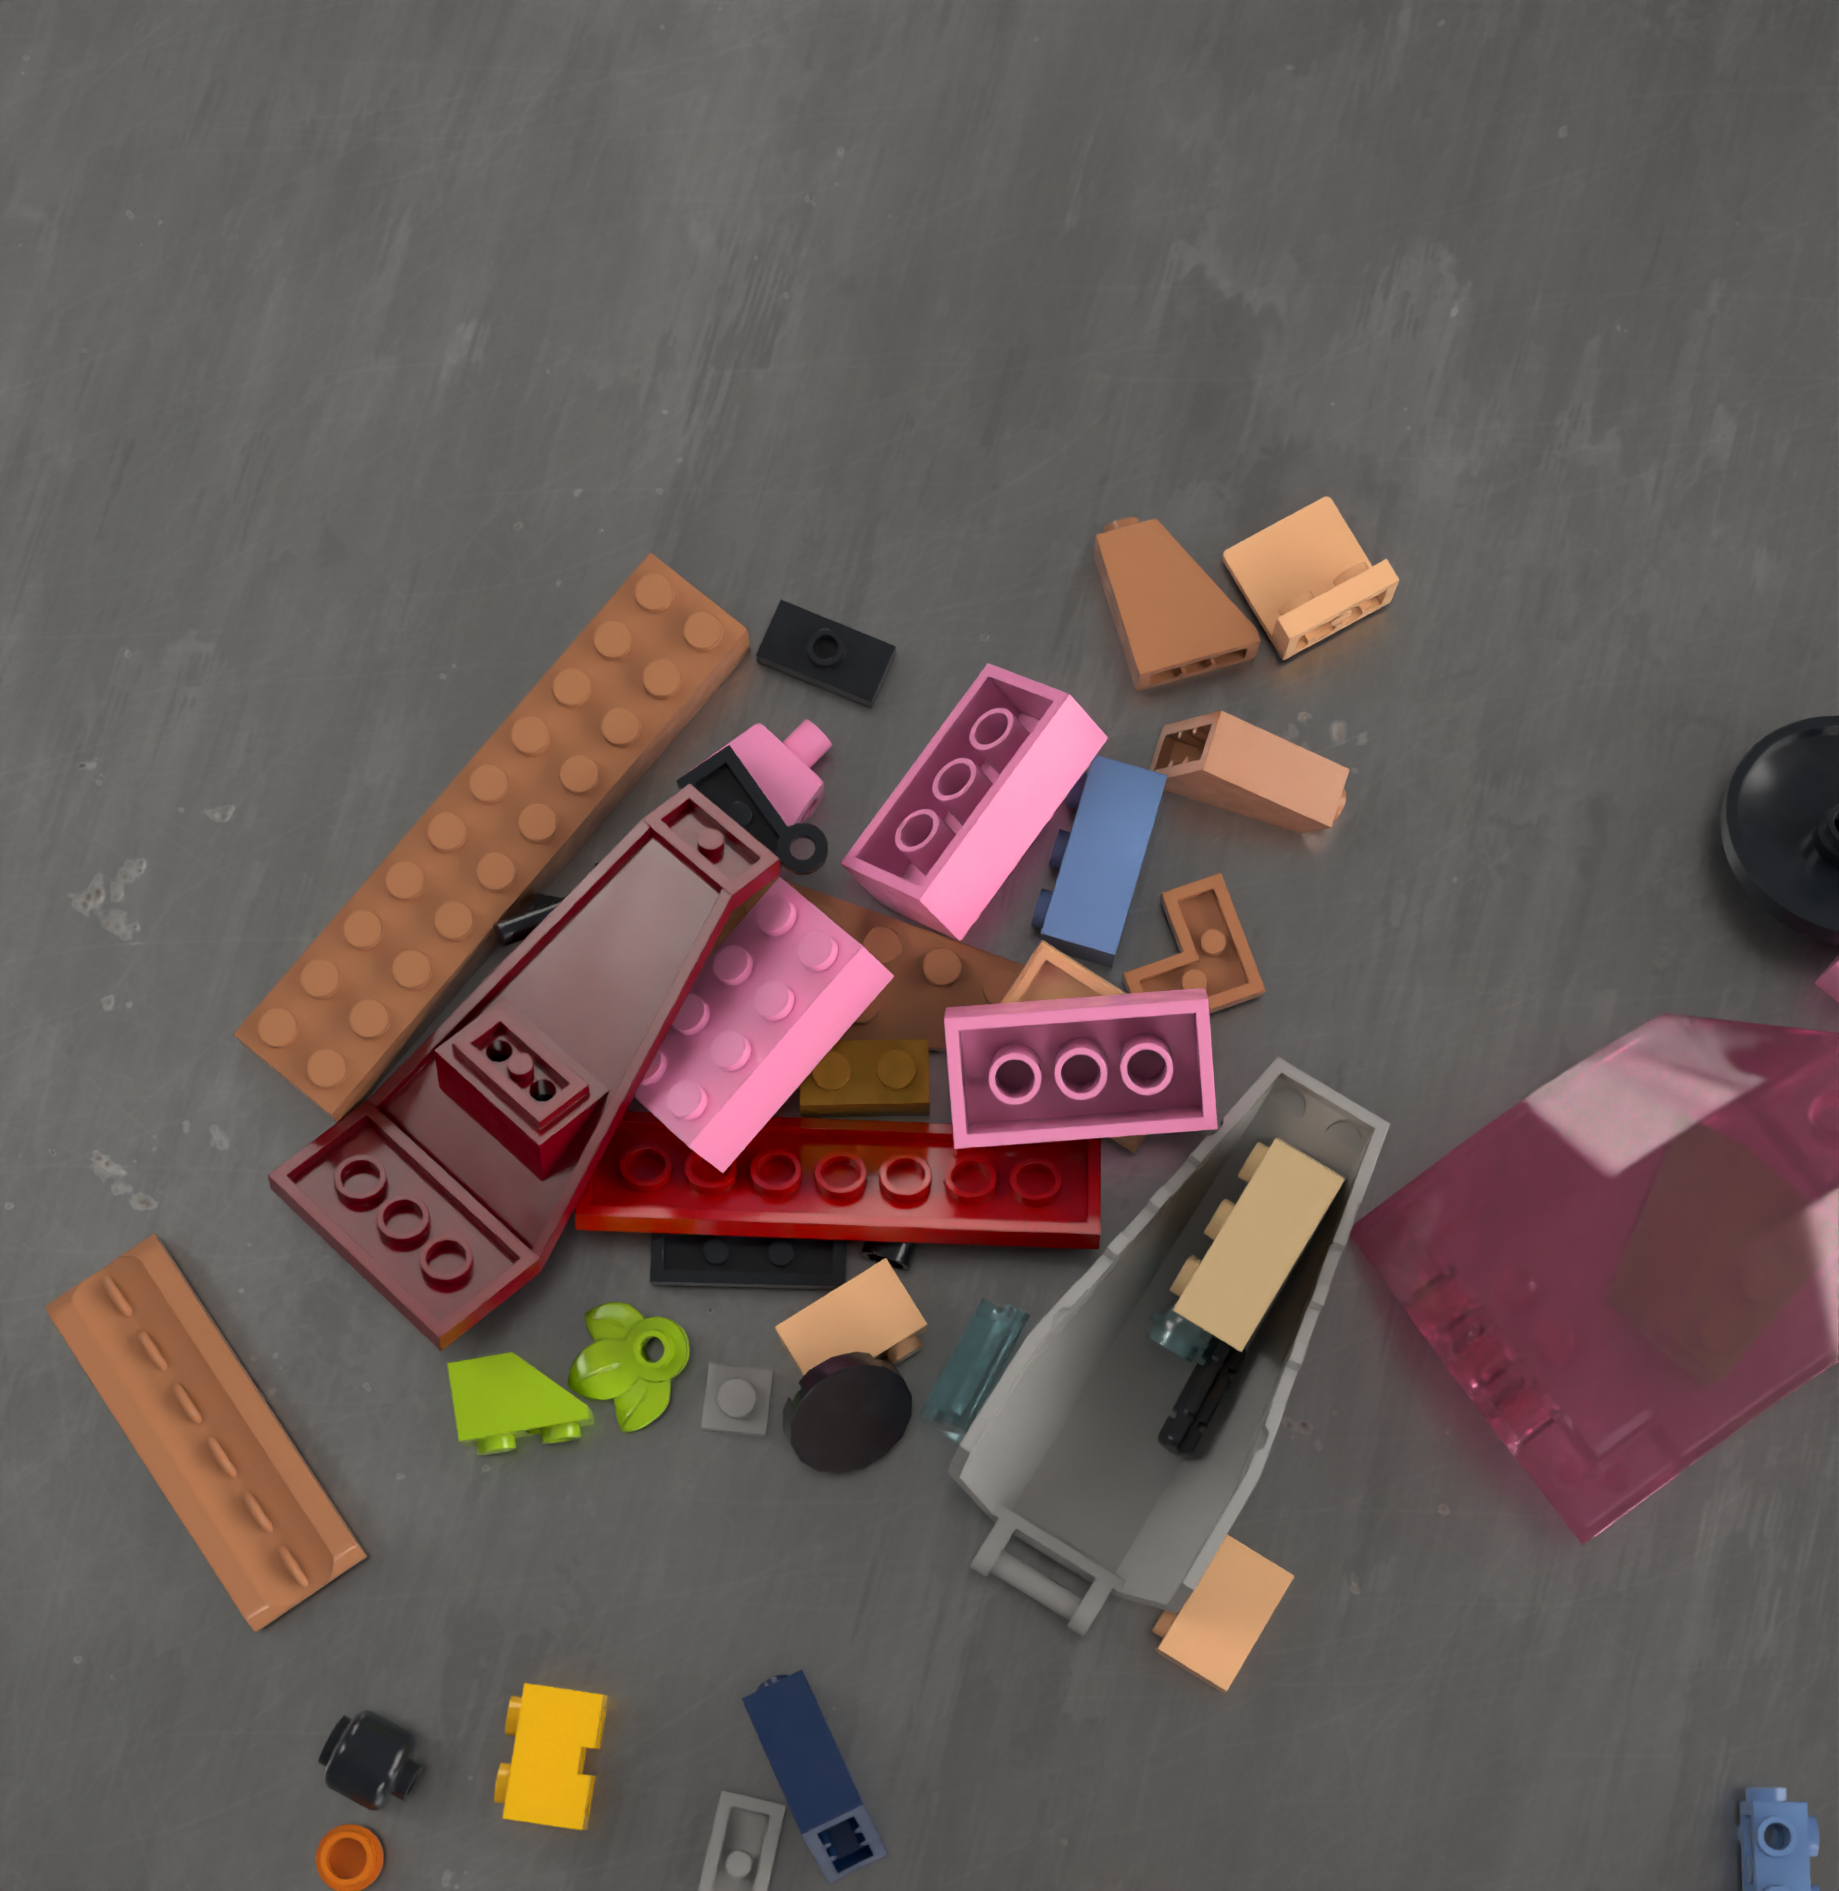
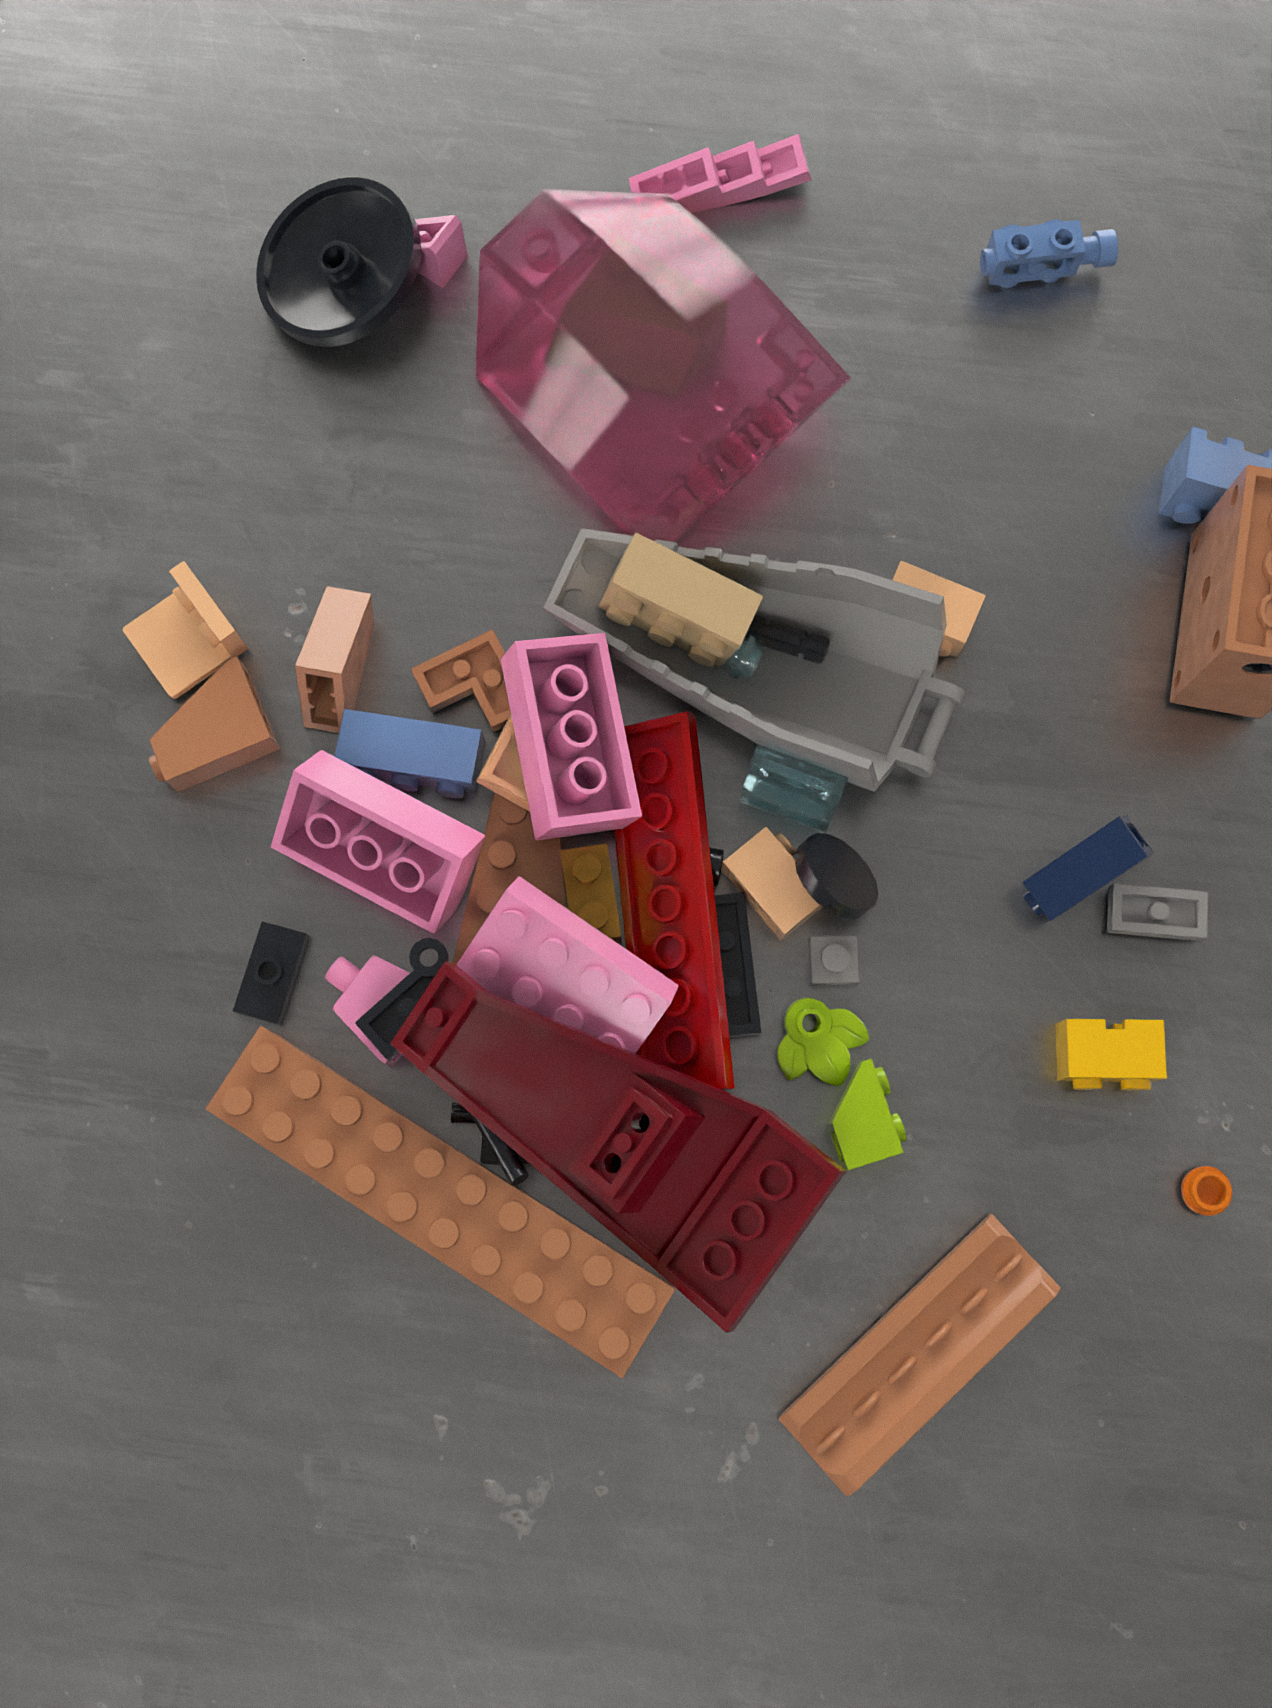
camera: 95 degrees left, 0 degrees up
black head [318,1710,423,1811] -> none

